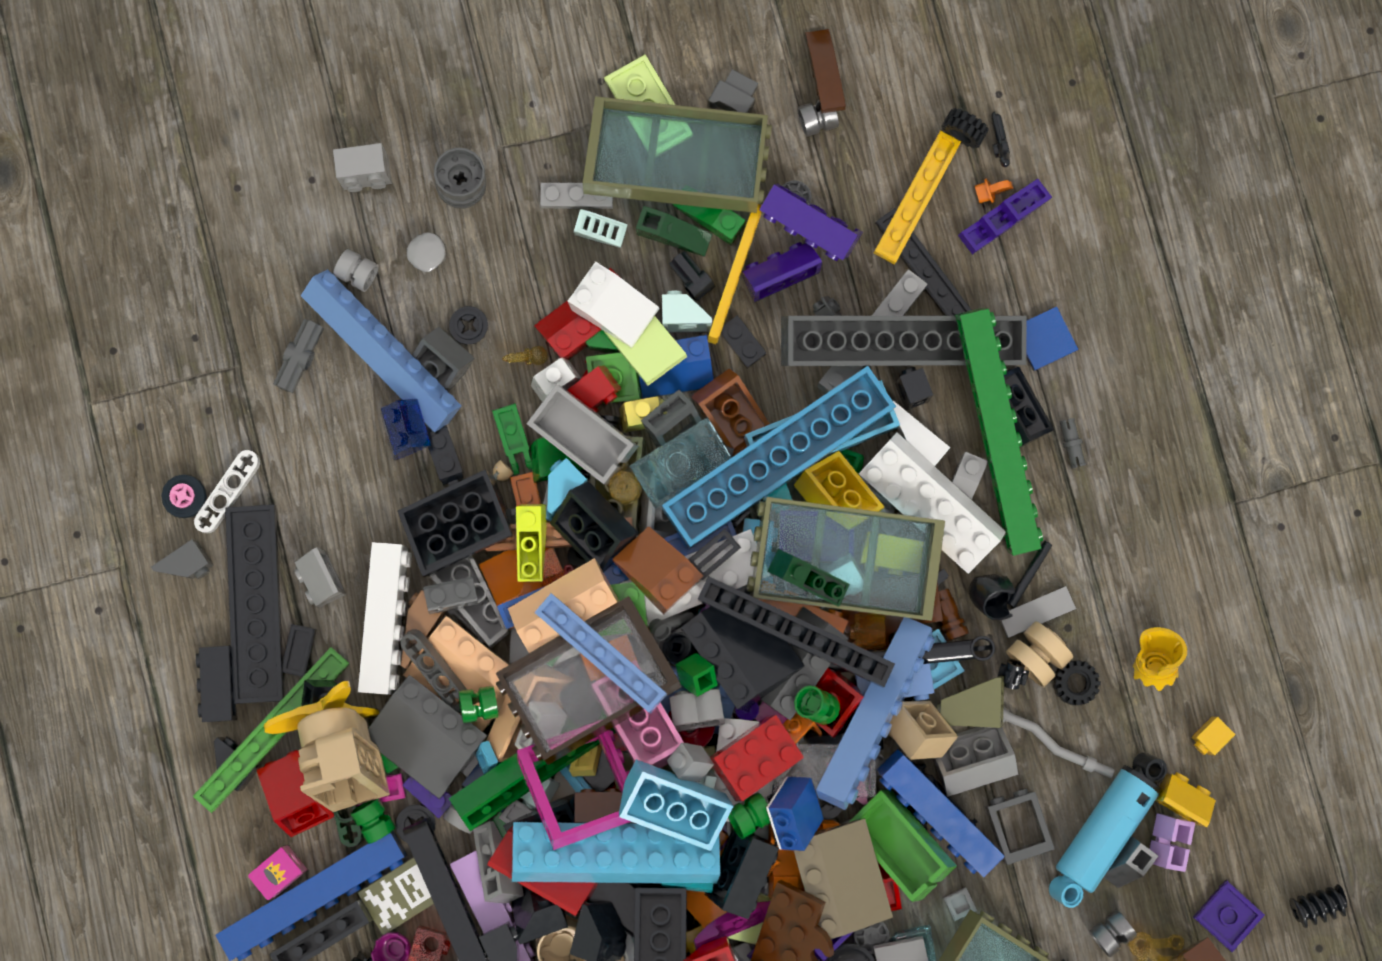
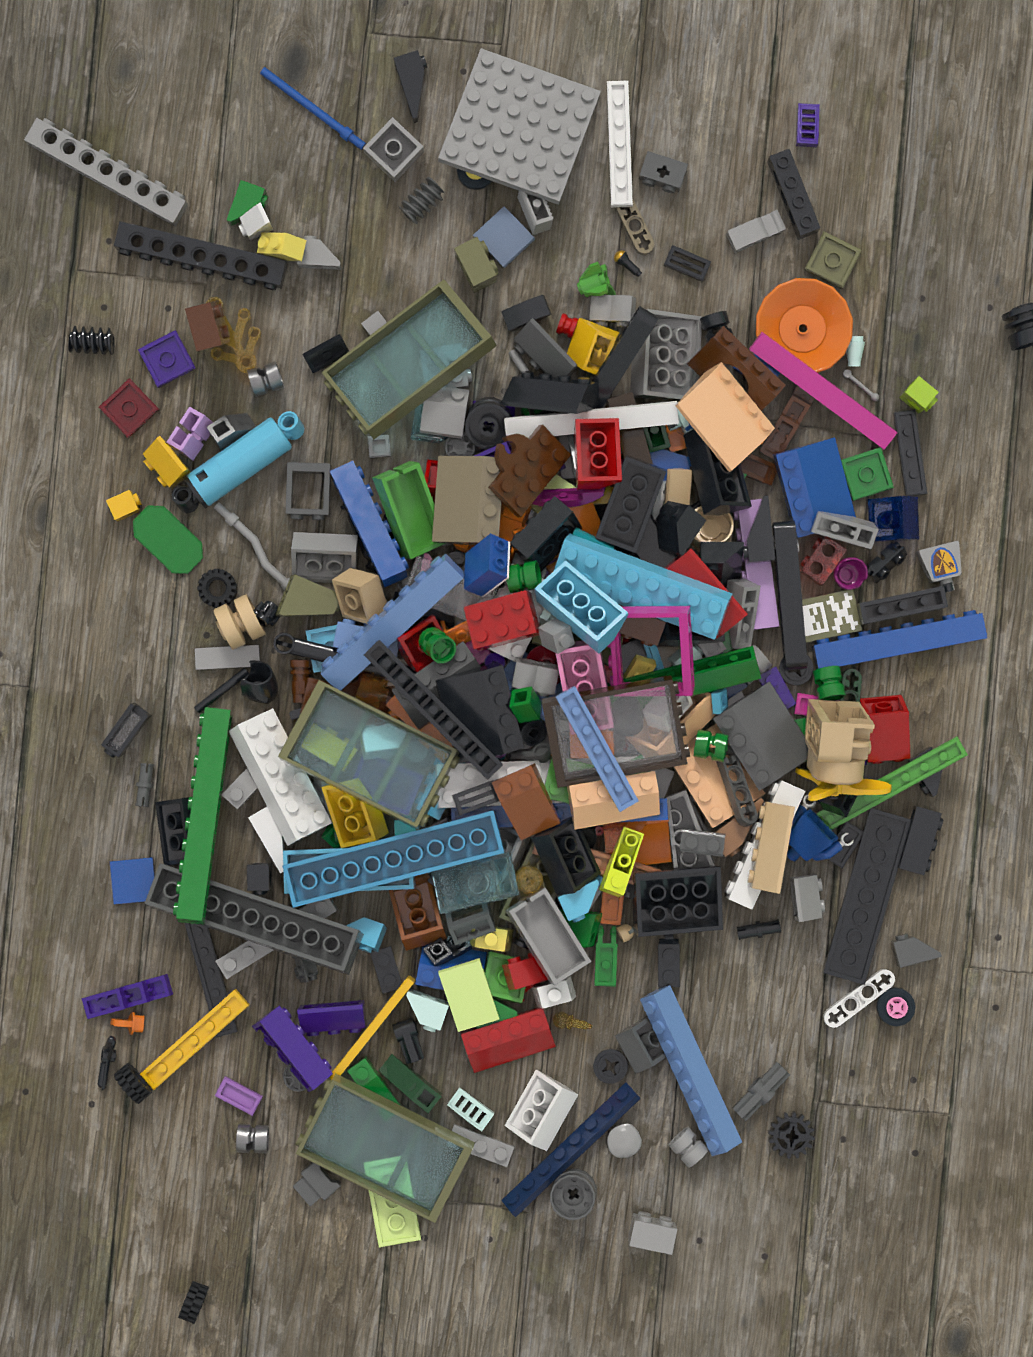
camera: 165 degrees left, 5 degrees up
dark pink piece [248,845,308,900] -> none
clear blue slope [380,399,431,461] -> none
white slope [568,262,659,348] -> none
dark green slope [767,549,850,607] -> none
reddish brown slope [805,29,846,114] -> none
yellow hat [1132,627,1187,691] -> none
none -> dark red tile [99,378,160,439]
none -> black window [101,703,152,758]
none -> green shield [133,505,203,574]
none -> medium lavender tile [215,1076,263,1116]
none -> medium azure slope [346,917,387,953]
none -> black slope [423,935,472,966]
none -> dark blue plate [501,1082,641,1217]
none -> white slope [505,1070,578,1151]
none -> black pin [737,919,781,940]
none -> tan slope [747,802,795,894]
none -> black gear [768,1111,815,1159]
none -> blue torso [787,795,854,862]

